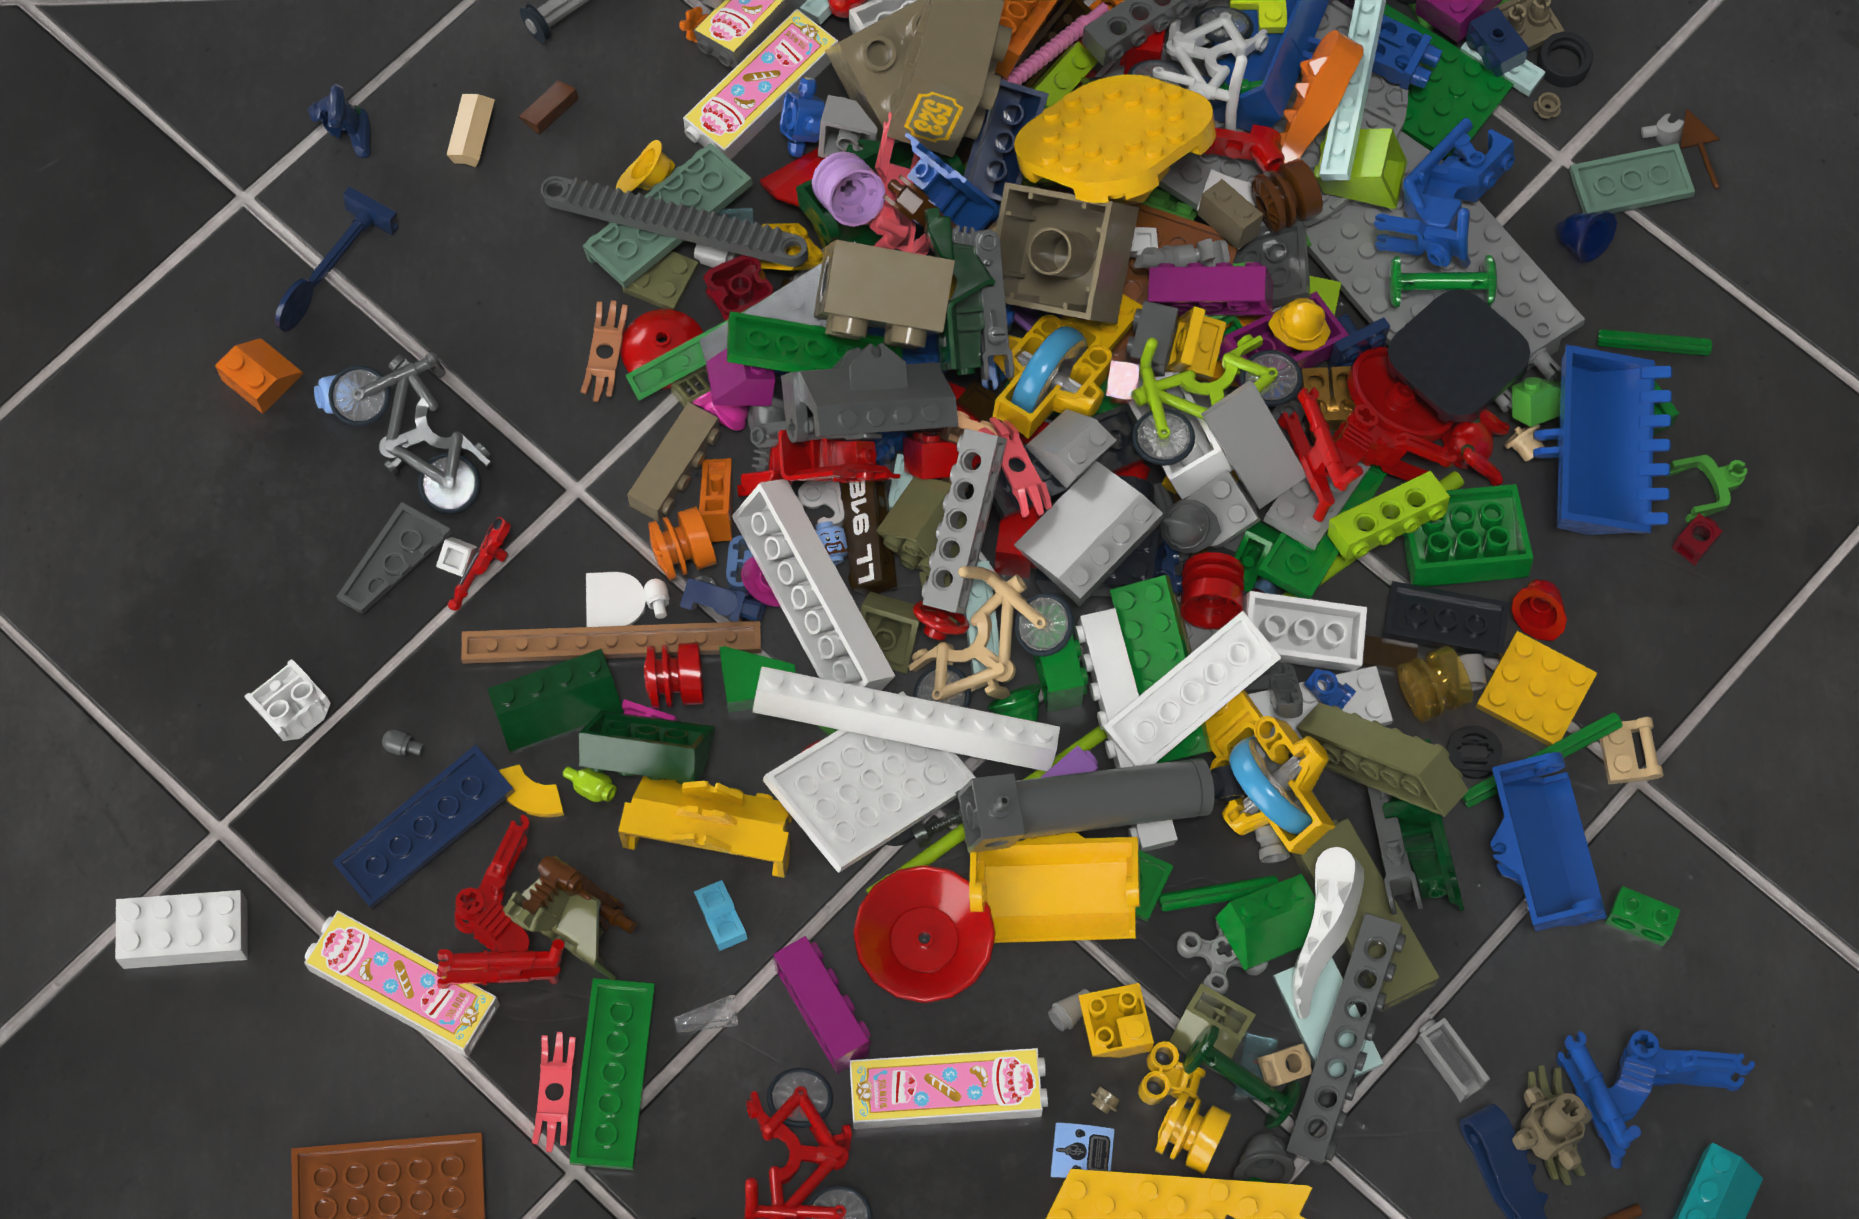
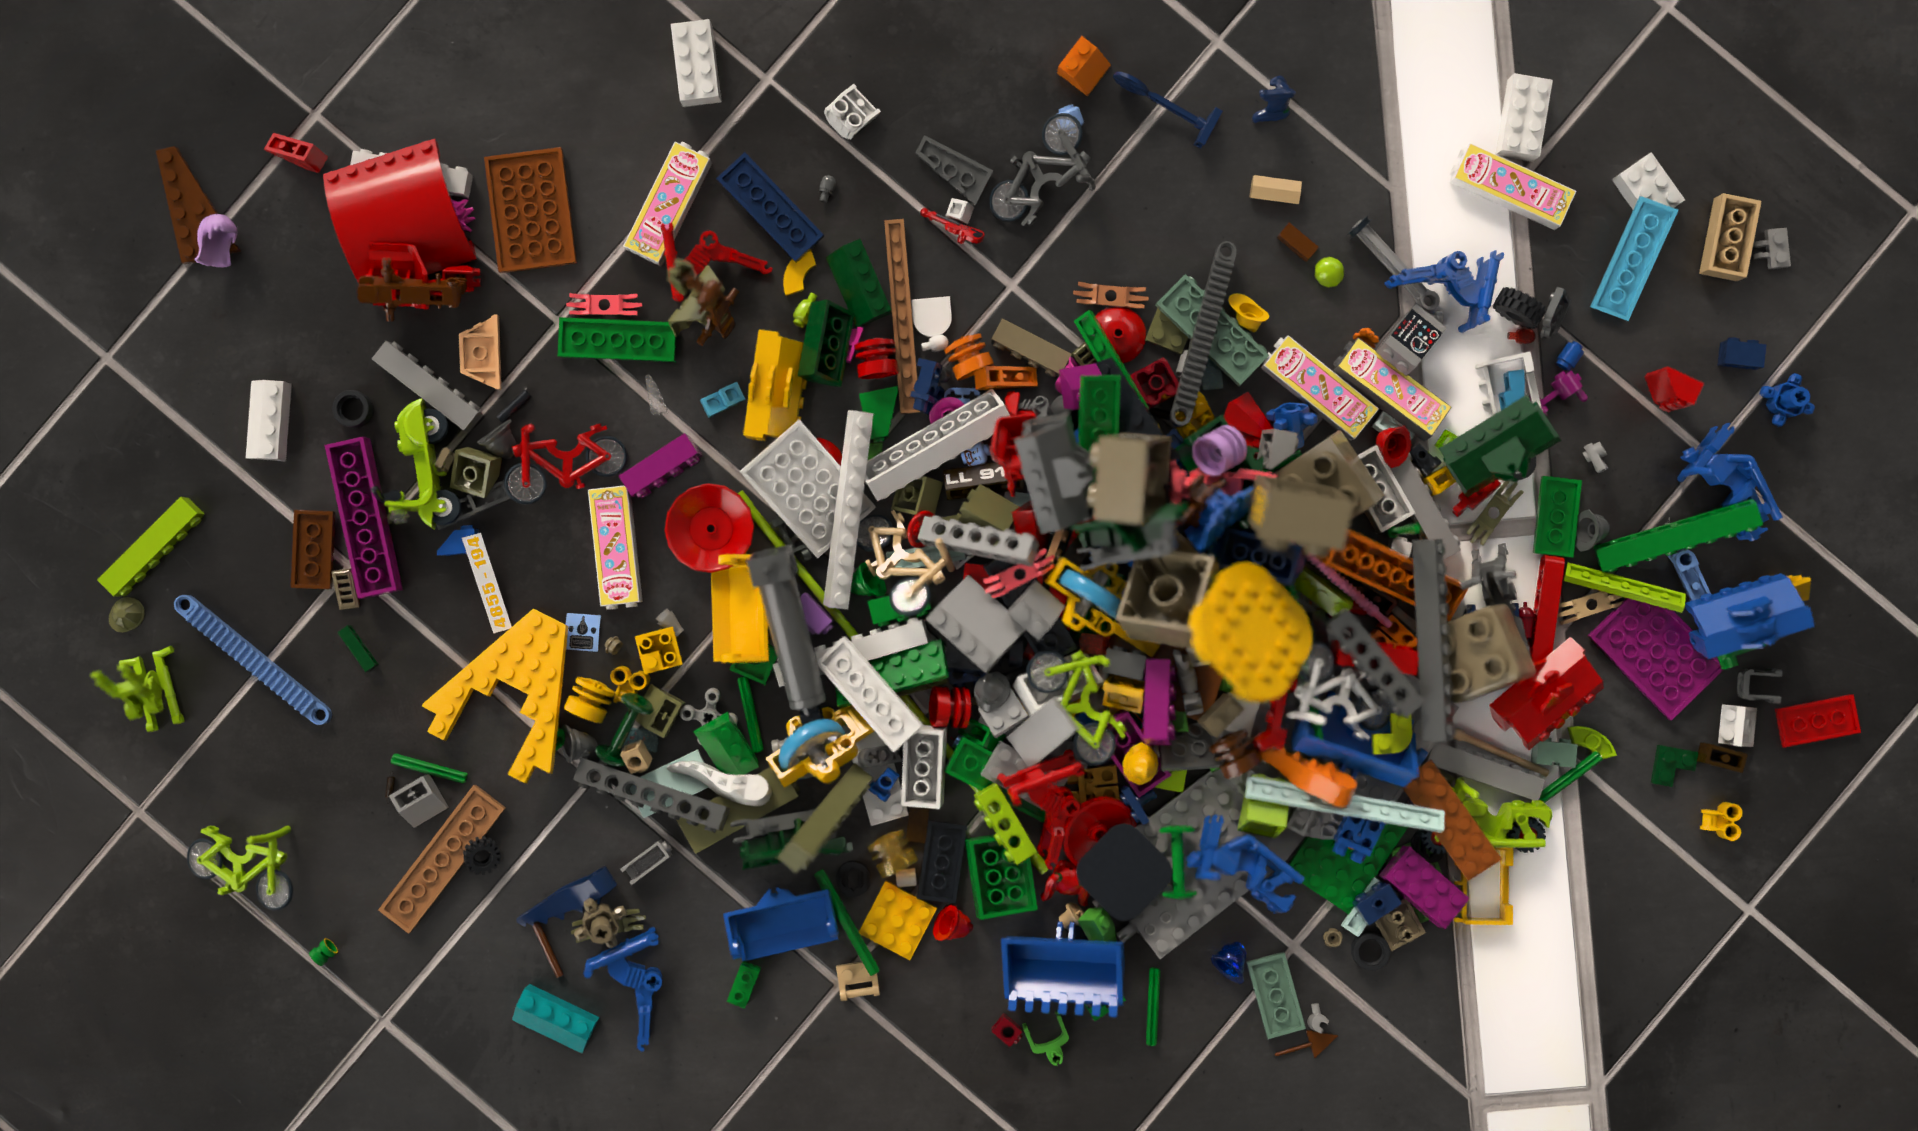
camera: 85 degrees right, 20 degrees up
none -> lime hair [1315,257,1344,287]

